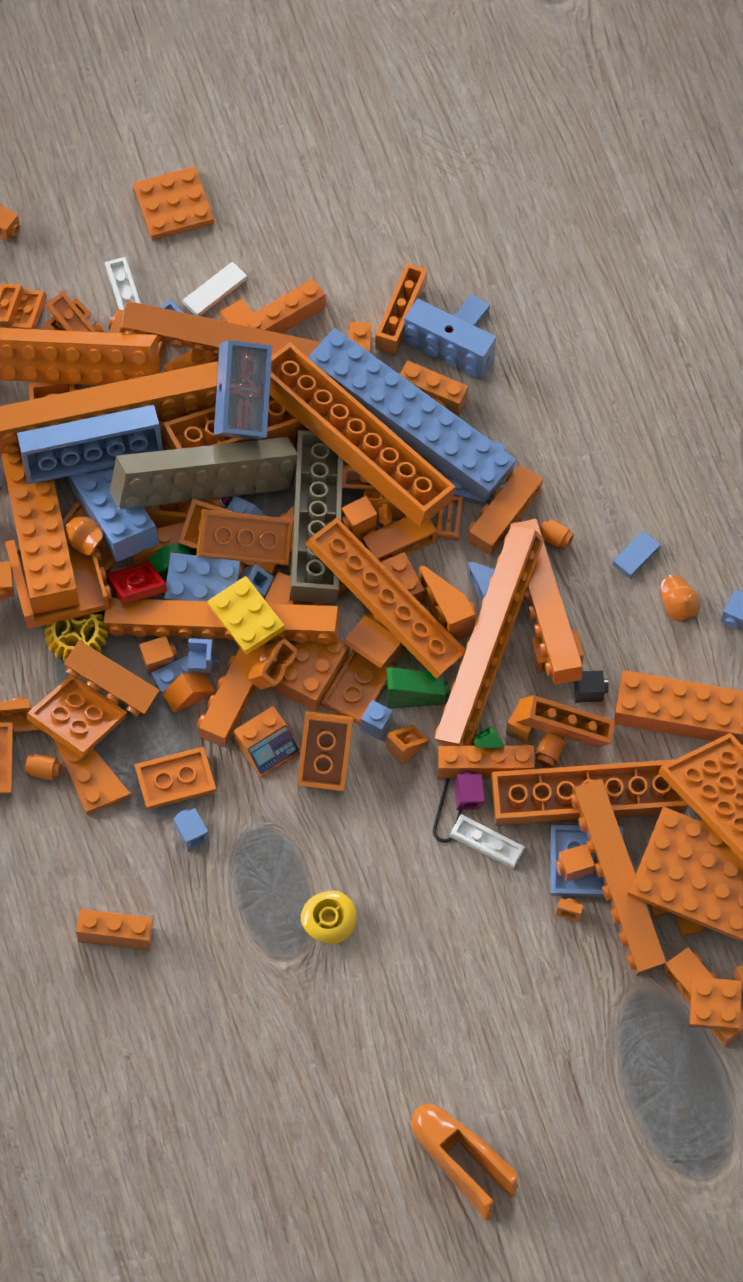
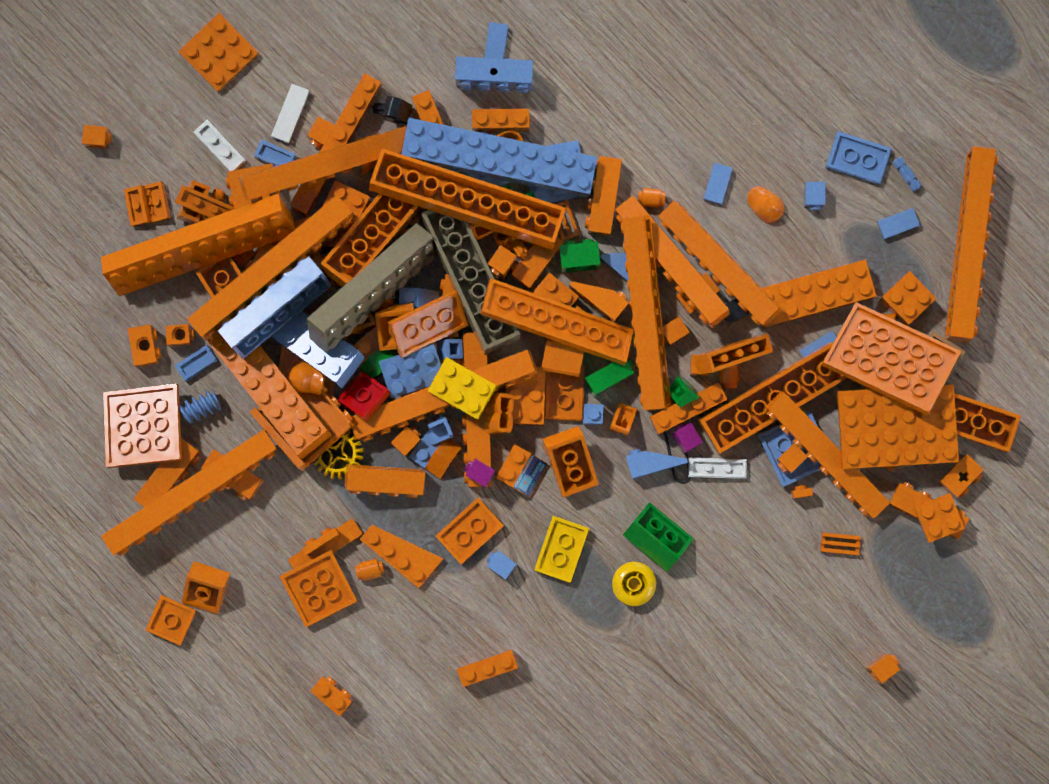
camera: 20 degrees left, 20 degrees up
orange plate [26,676,127,758] -> none
brick [214,340,272,440] -> none
orange brick [375,263,427,355] -> none
orange piece [410,1104,518,1220] -> none
none -> black beam [372,96,413,124]
none -> magenta brick [464,459,495,488]
none -> yellow plate [534,516,589,583]
none -> green brick [559,239,600,273]
none -> green slope [623,502,694,572]
none -> medium blue slope [626,449,688,479]
none -> orange brick [658,200,783,326]
none -> orange brick [663,316,690,347]
none -> orange tile [820,532,861,555]
none -> orange brick [865,653,900,684]

